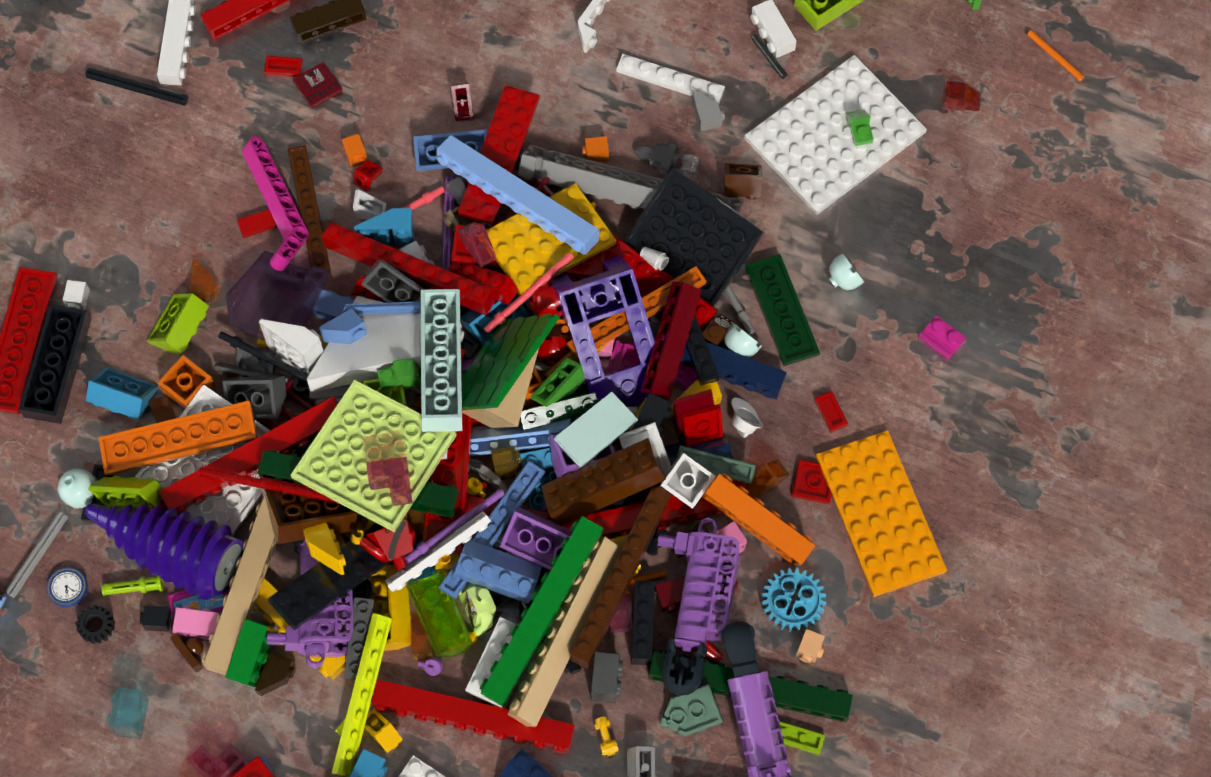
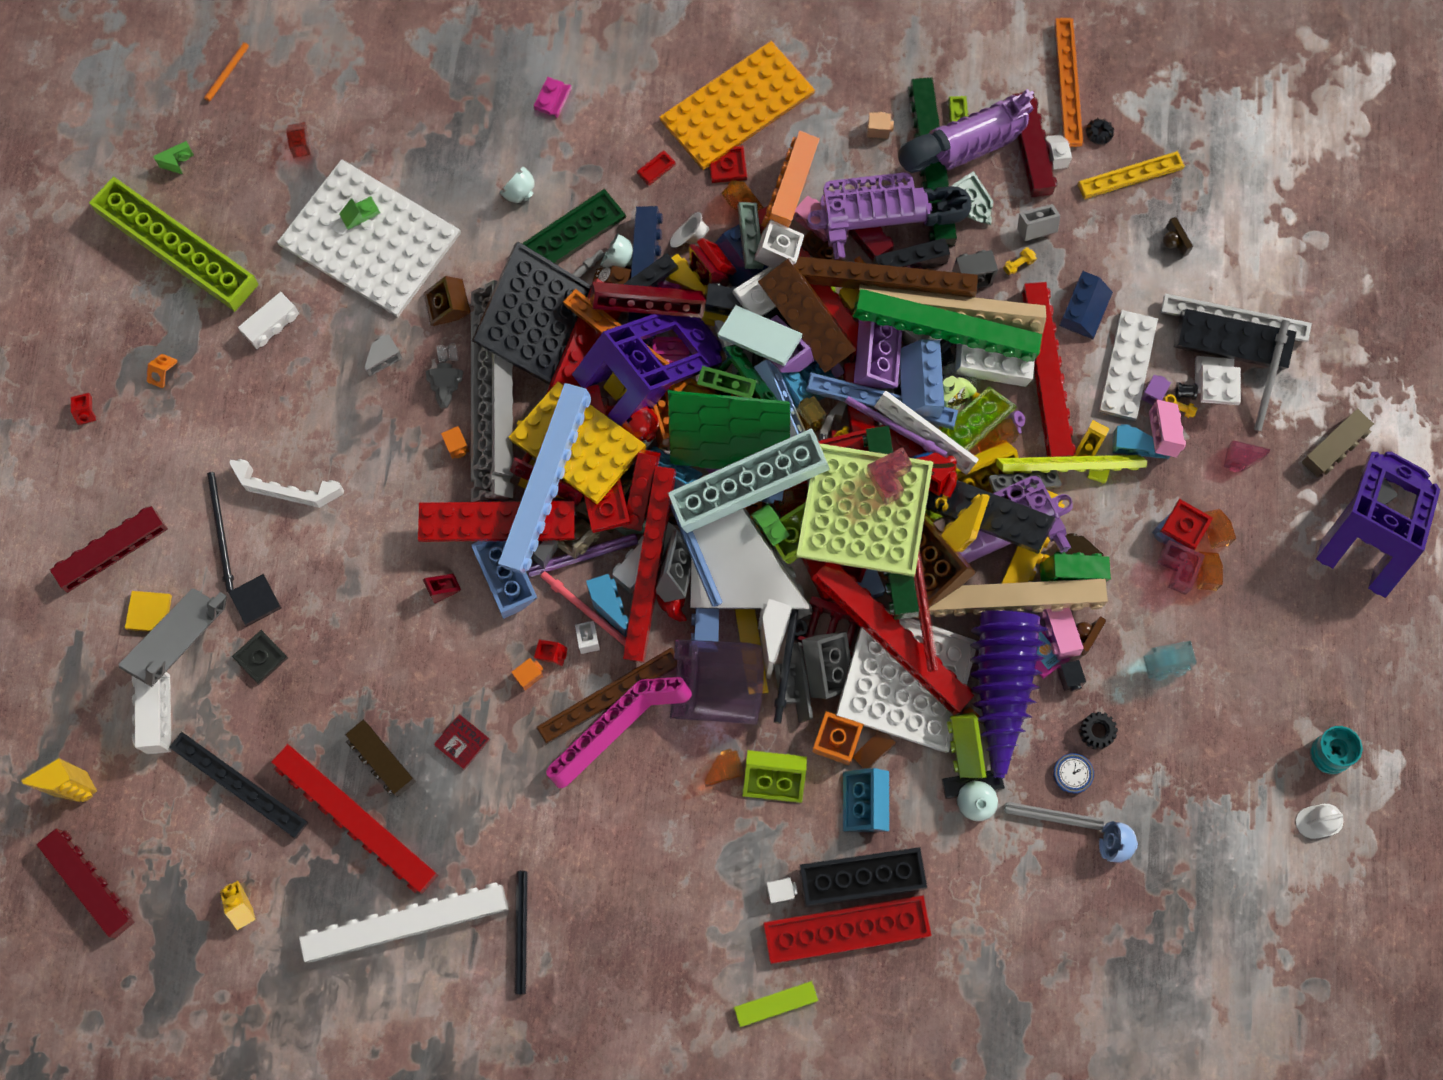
camera: 110 degrees left, 5 degrees up
orange plate [98,401,258,476] -> none
lime pin [101,575,164,596] -> none
red tile [237,209,278,238] -> none
red tile [264,56,303,77] -> none
medium blue slope [319,309,367,344] -> none
clear pink slope [458,222,497,267] -> none
coral bar [484,252,574,334] -> none
white plate [616,54,725,104] -> none
white cone [640,247,669,270] -> none
pearl dark grey bar [751,34,787,79] -> none
medium azure gear [761,568,826,632] -> none

